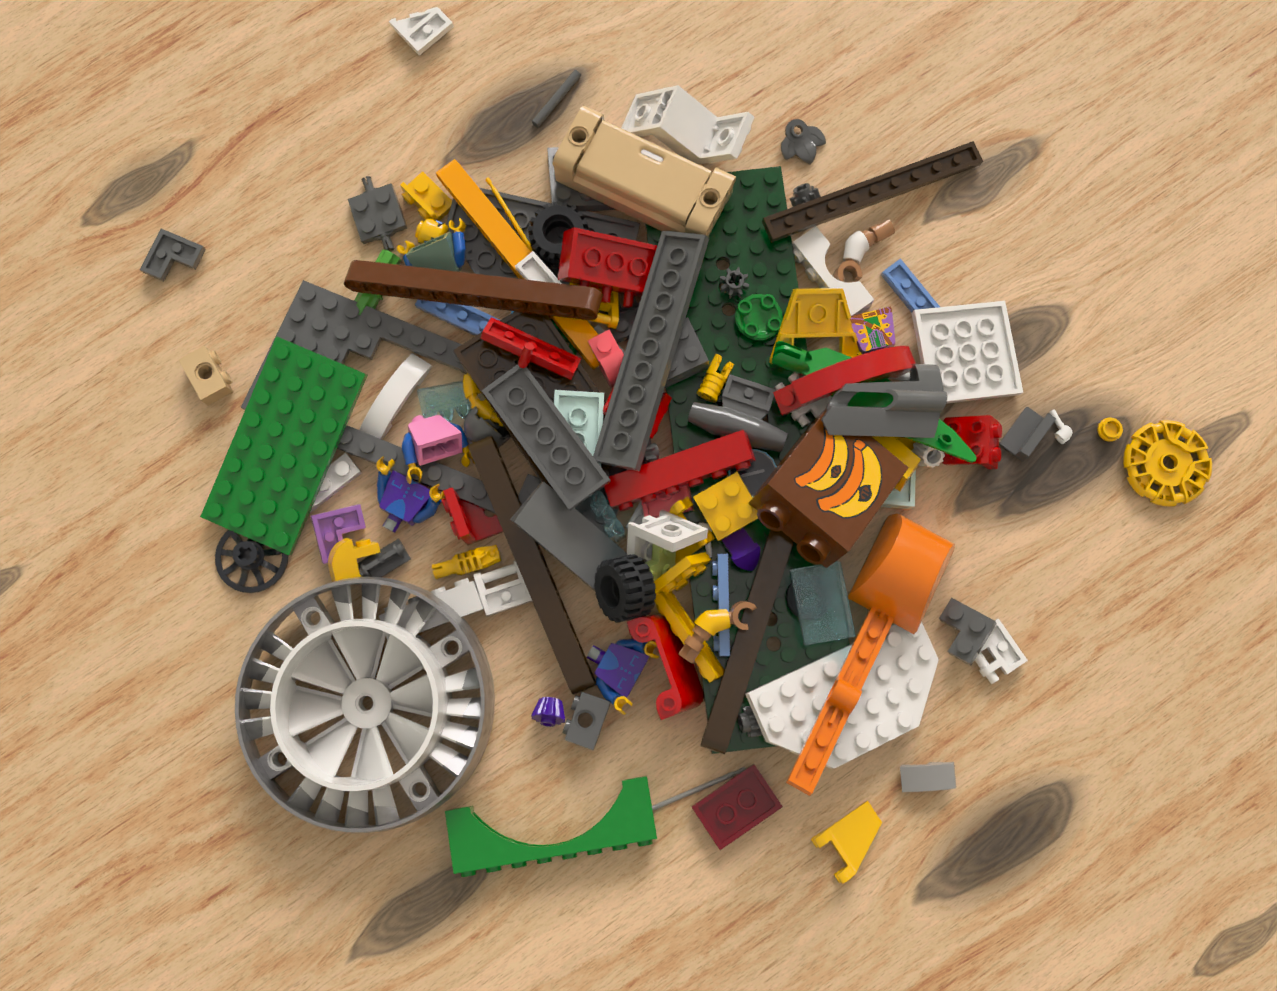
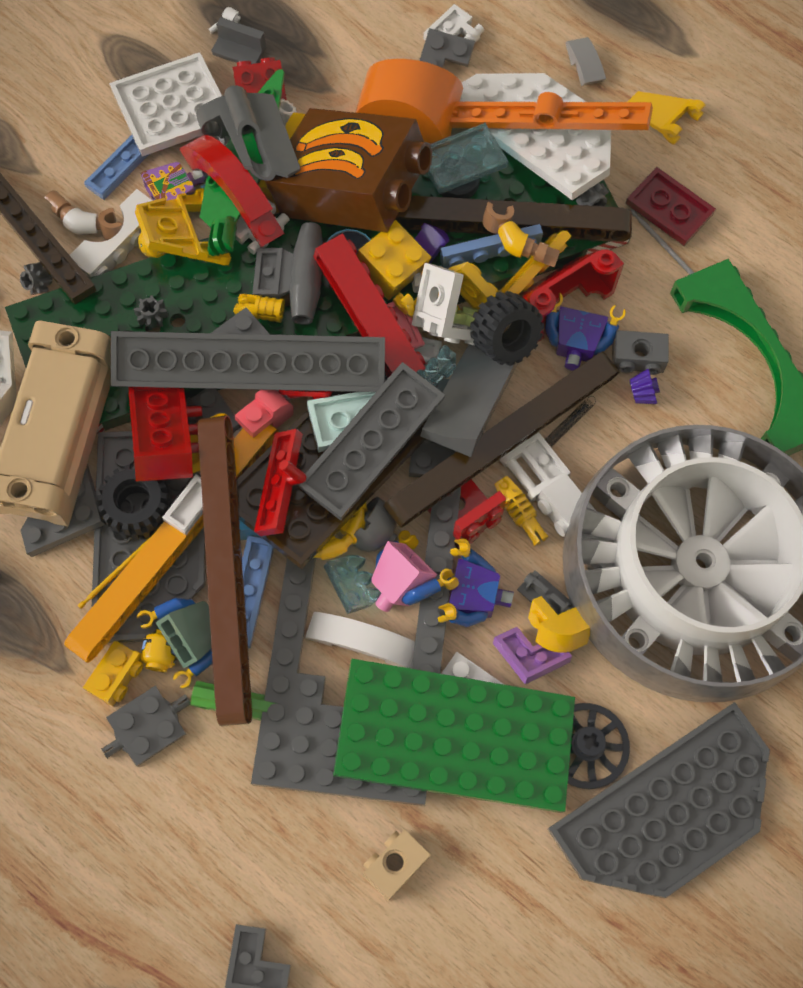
camera: 110 degrees left, 10 degrees down
green dish [735,294,783,340] -> none
none -> black piece [545,396,596,447]
none -> dark grey plate [548,702,770,898]

